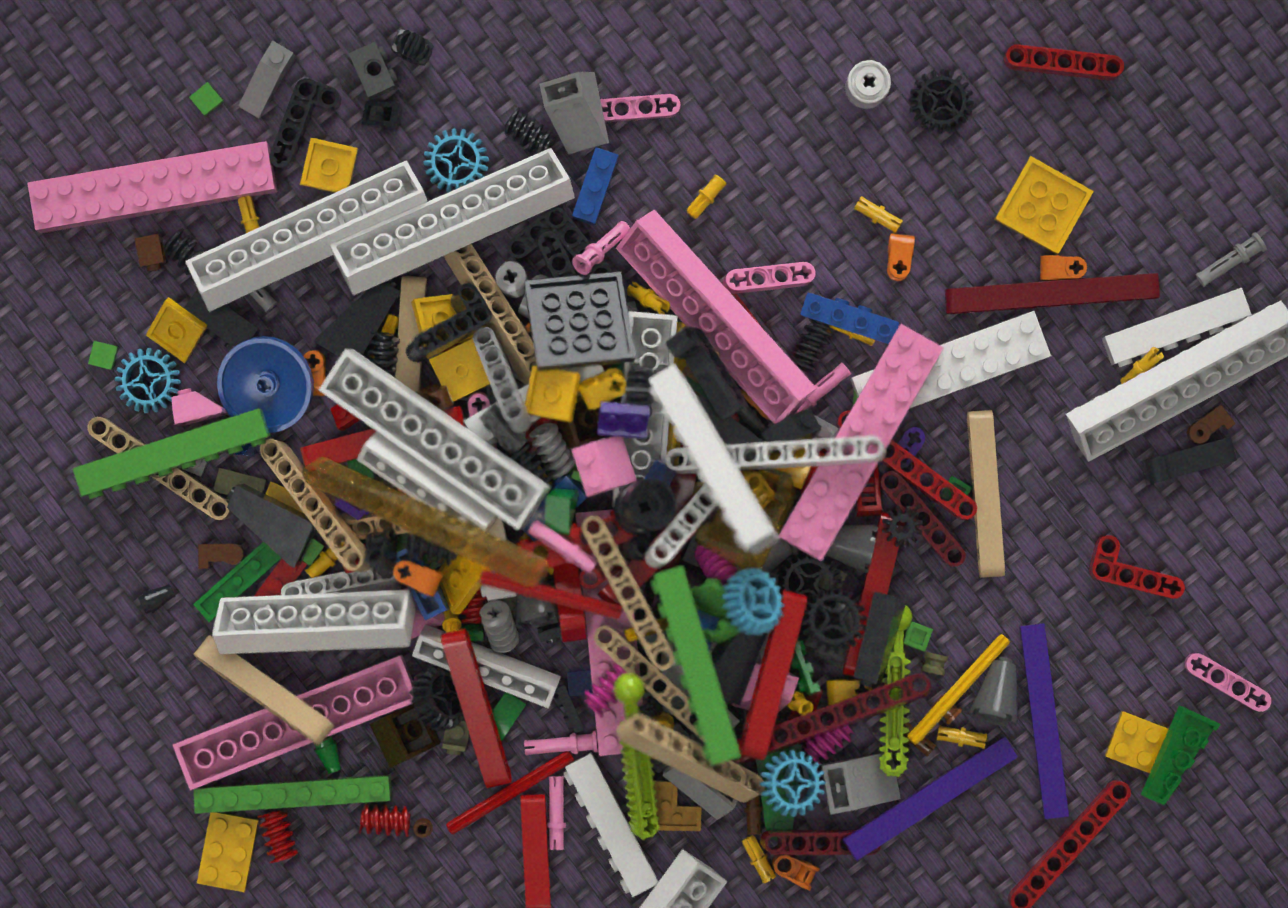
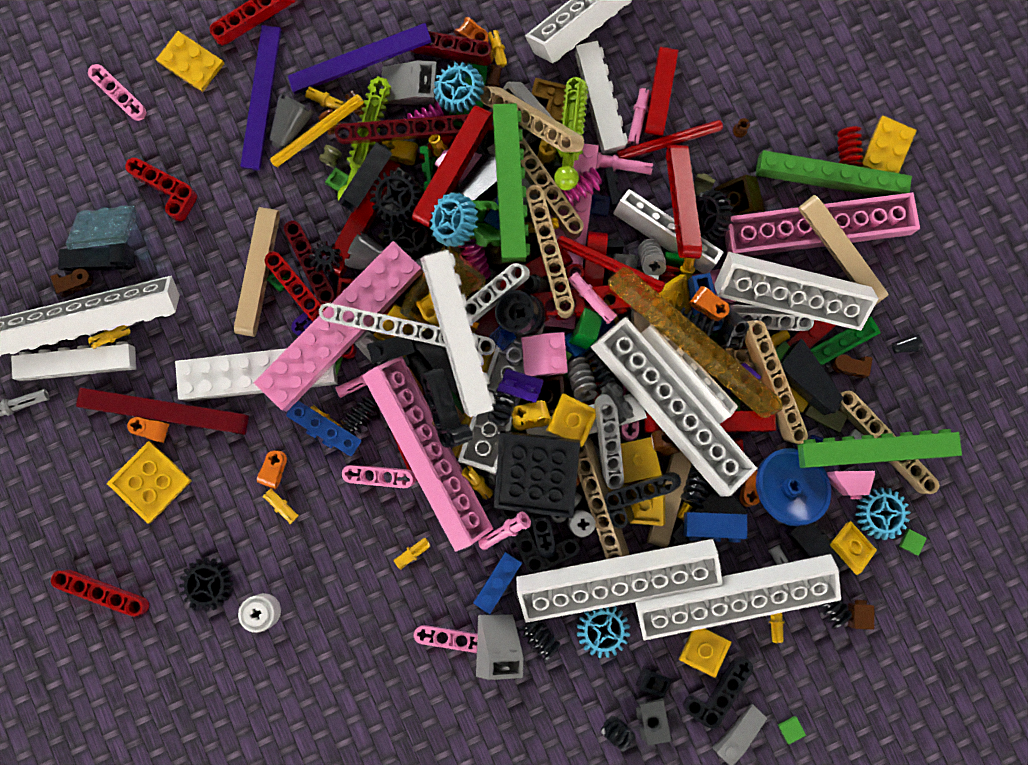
camera: 175 degrees left, 5 degrees down
bright pink brick [27,141,278,233] -> none
green cone [314,736,342,774] -> none
red piece [360,803,411,837] -> none
green slope [492,692,526,741] -> none
green wing [1141,706,1221,805] -> none
none -> clear light blue plate [66,205,136,250]
none -> blue brick [683,512,747,542]

